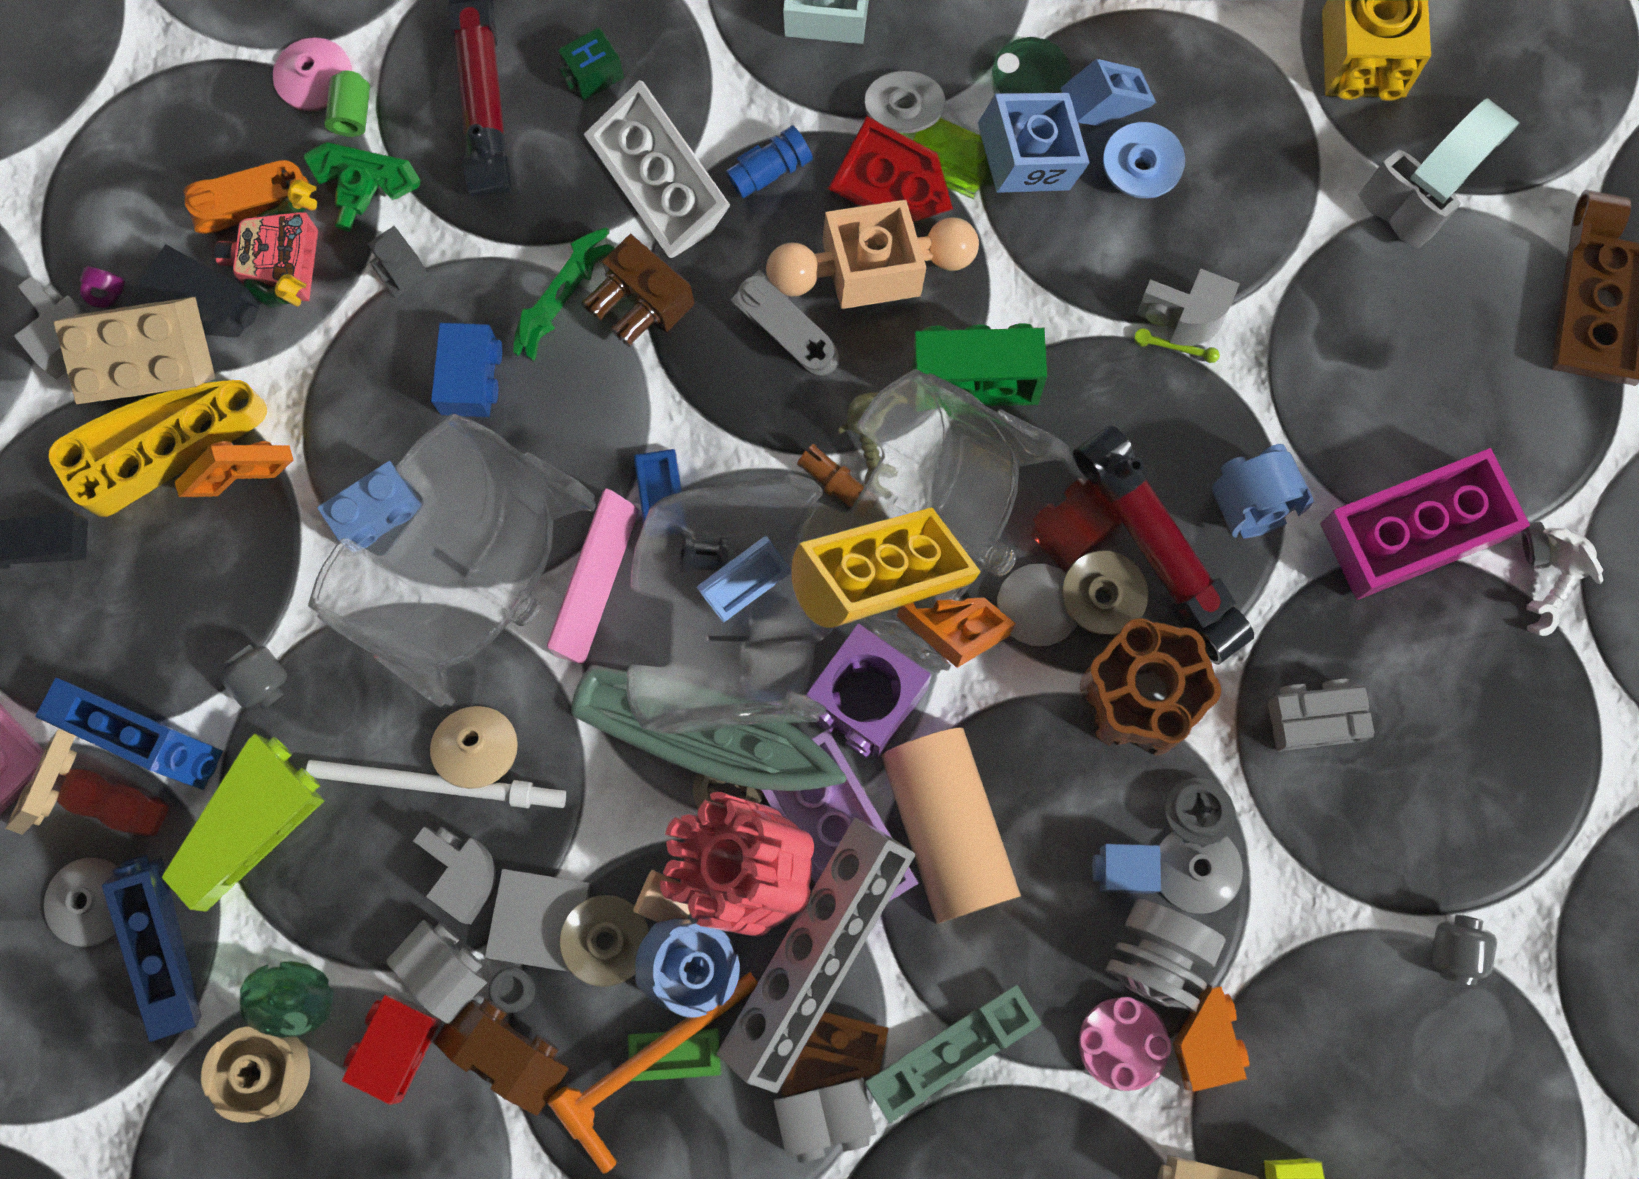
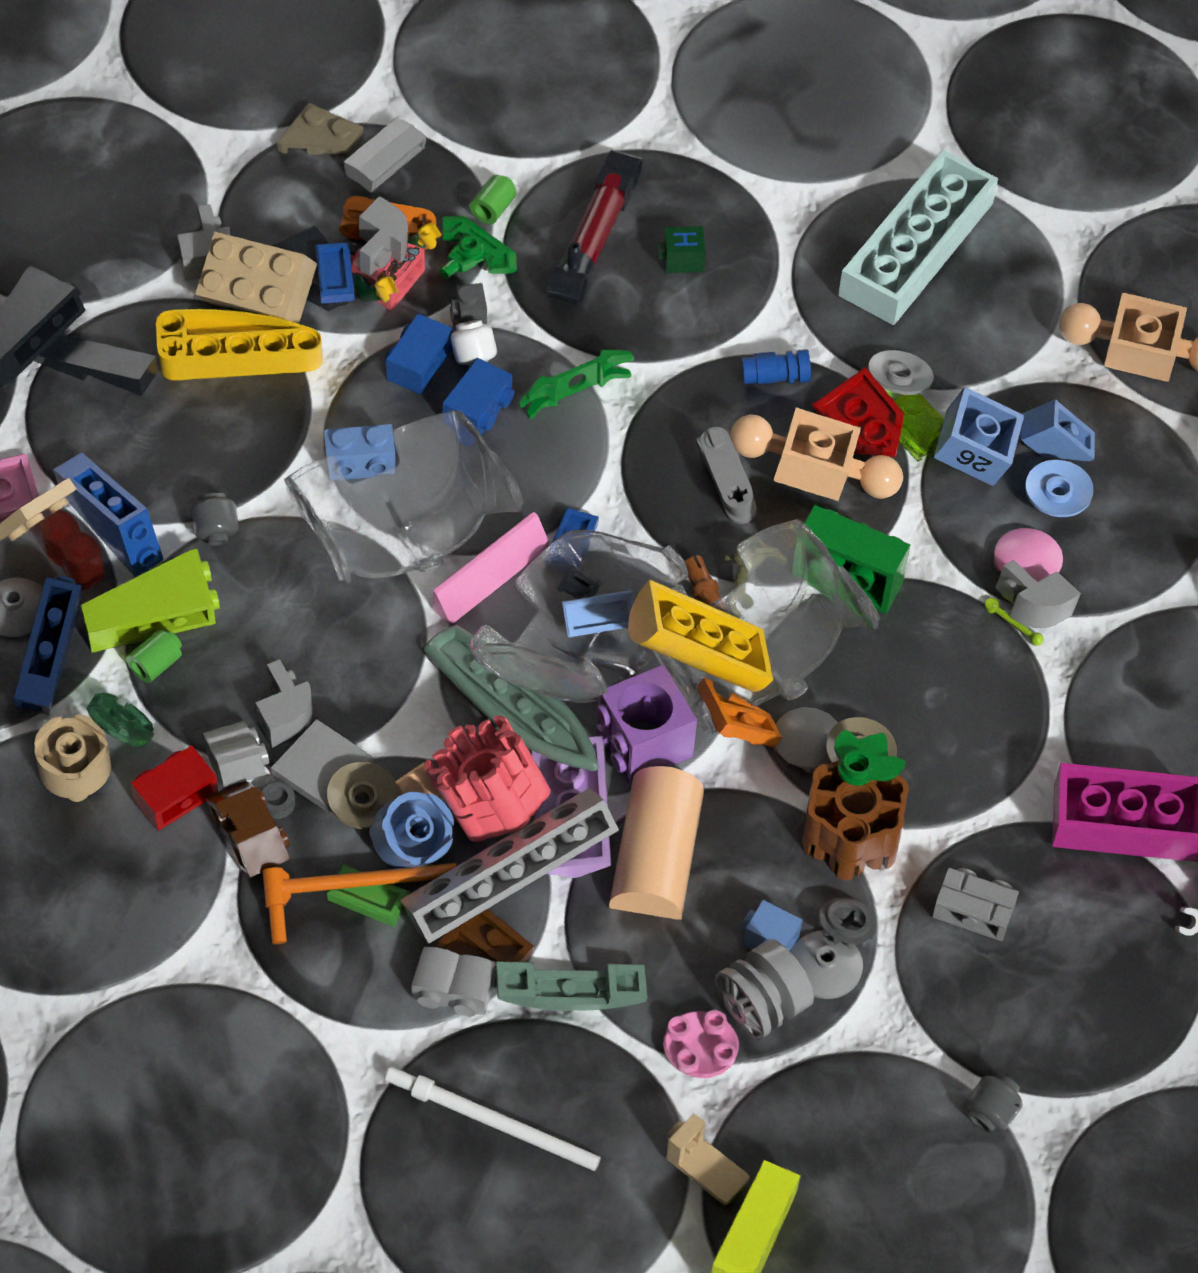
camera: 20 degrees right, 20 degrees down
magenta tile [80,266,126,308] -> none
orange plate [175,441,294,497] -> none
bright pink dish [273,38,352,111] -> none
white bar [306,760,566,808] -> none
tan dish [430,706,518,789] -> none
reddish brown brick [581,233,695,347] -> none
white slope [584,80,730,258] -> none
clear green tile [991,37,1072,94] -> none
clear red brick [1031,476,1122,572] -> none
piece [1073,425,1254,665] -> none
orange slope [1173,986,1249,1092] -> none
medium blue brick [1211,444,1314,538] -> none
none -> bright green brick [126,629,182,684]
none -> dark tan wing [277,103,363,156]
none -> blue tile [316,242,354,303]
none -> light grey piece [344,117,426,193]
none -> light grey brick [359,196,408,277]
none -> blue brick [384,313,453,395]
none -> white head [450,320,497,368]
none -> green plate [834,729,906,786]
none -> bright pink dish [993,528,1063,582]

